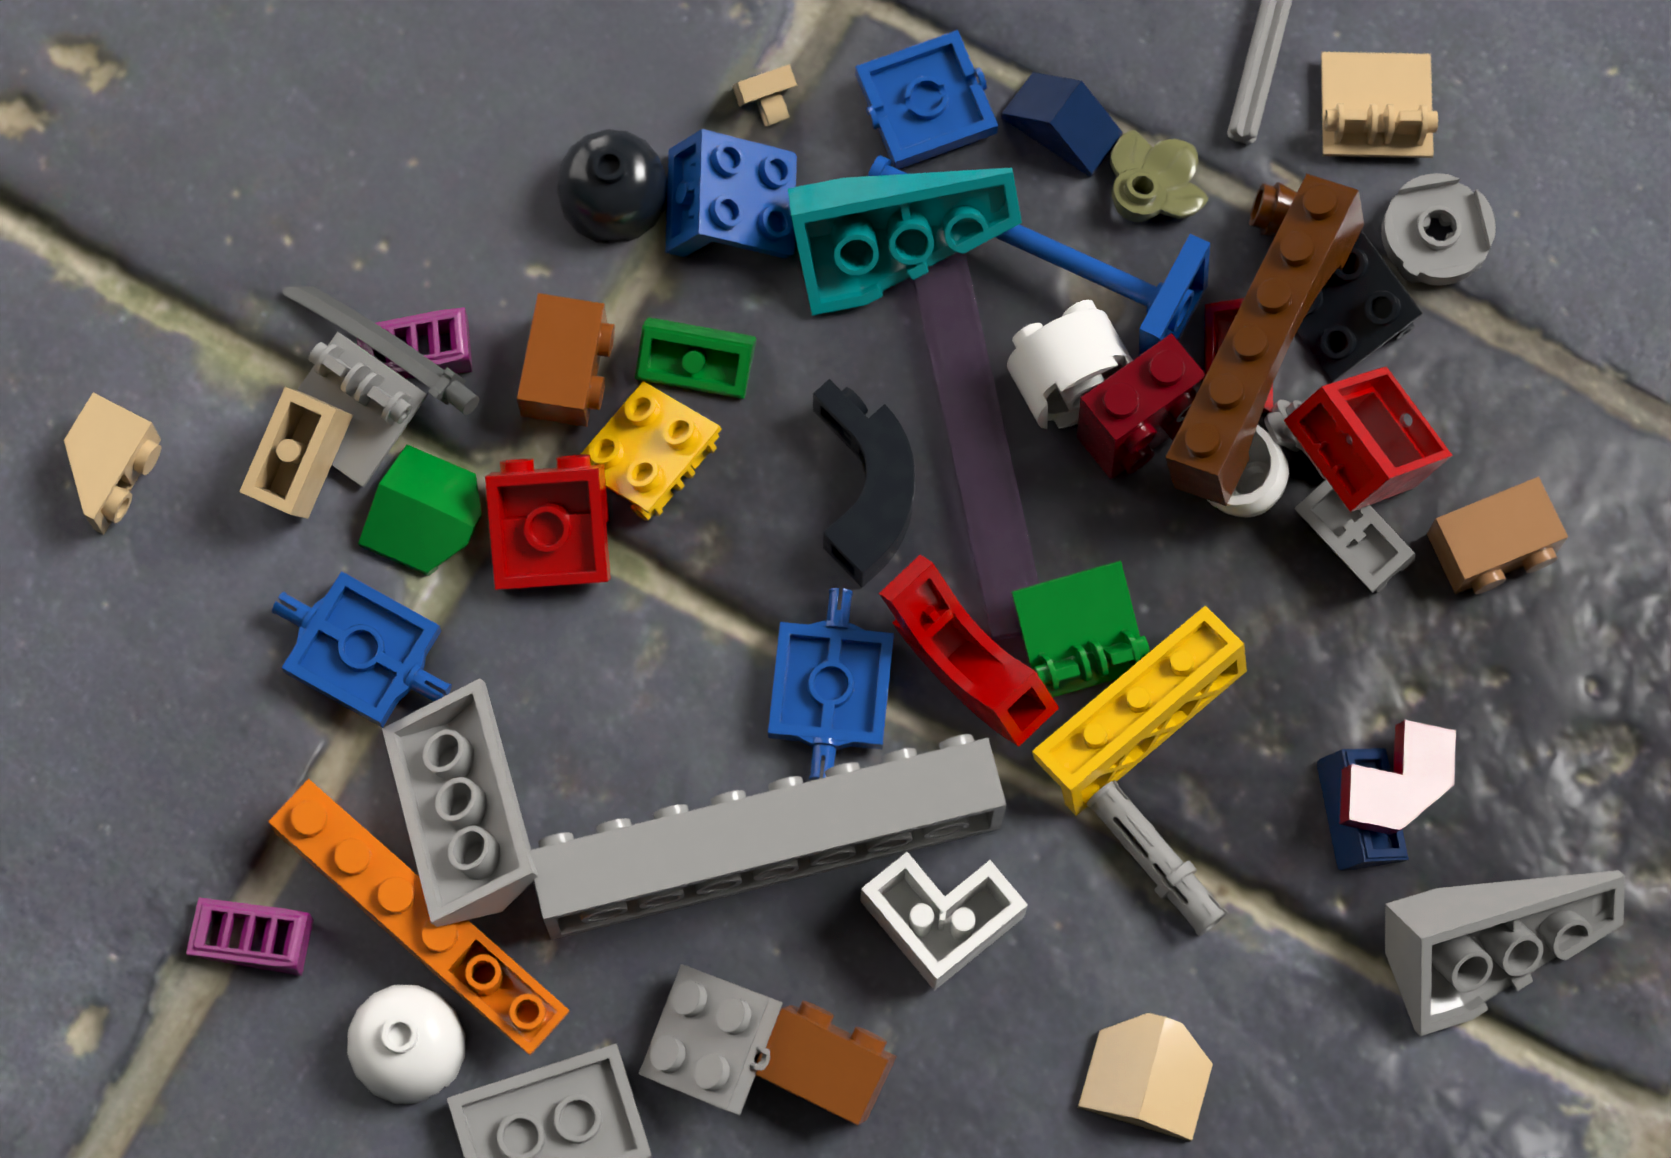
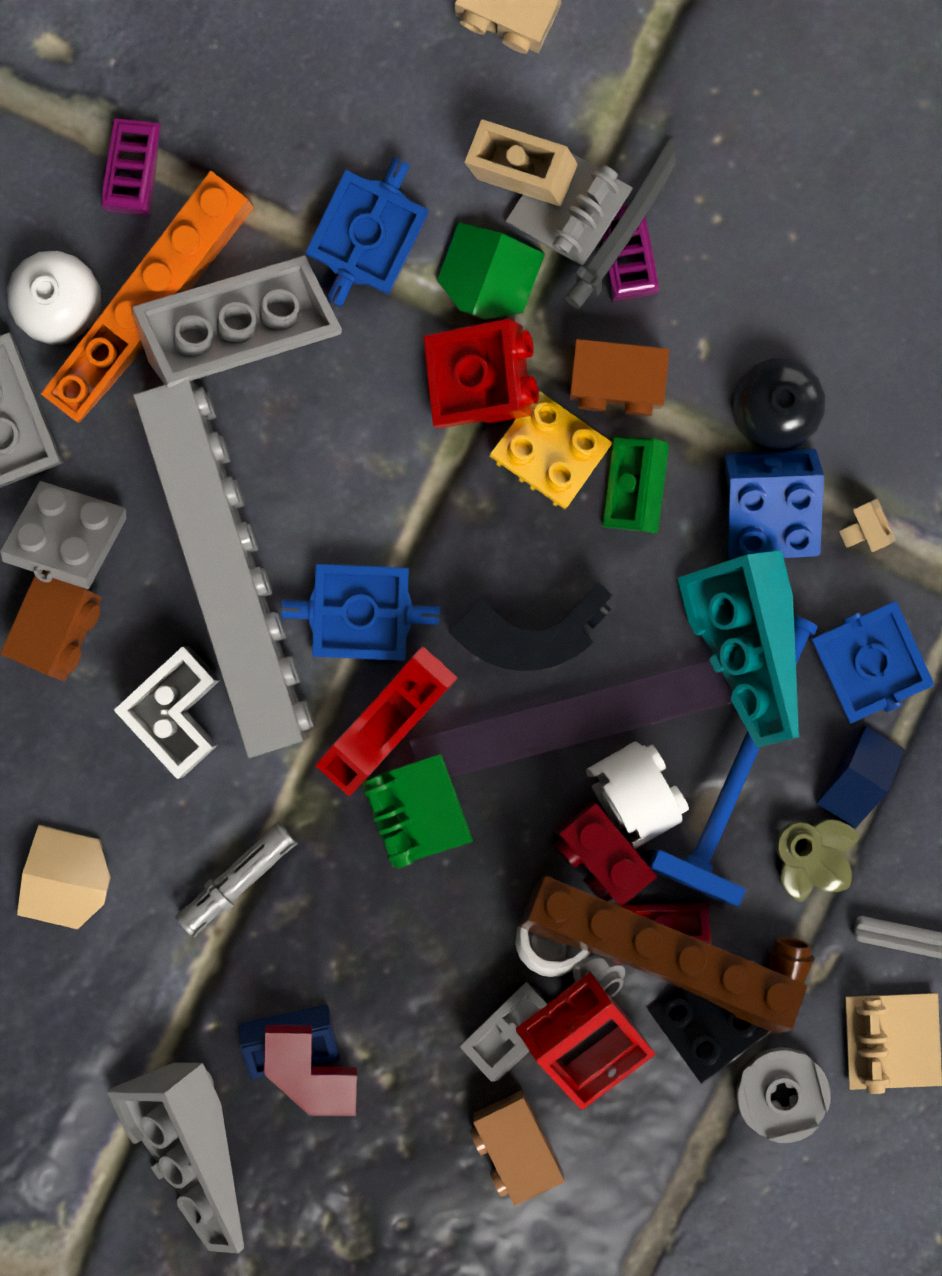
camera: 90 degrees right, 15 degrees up
yellow fence [1032,606,1247,816] -> none

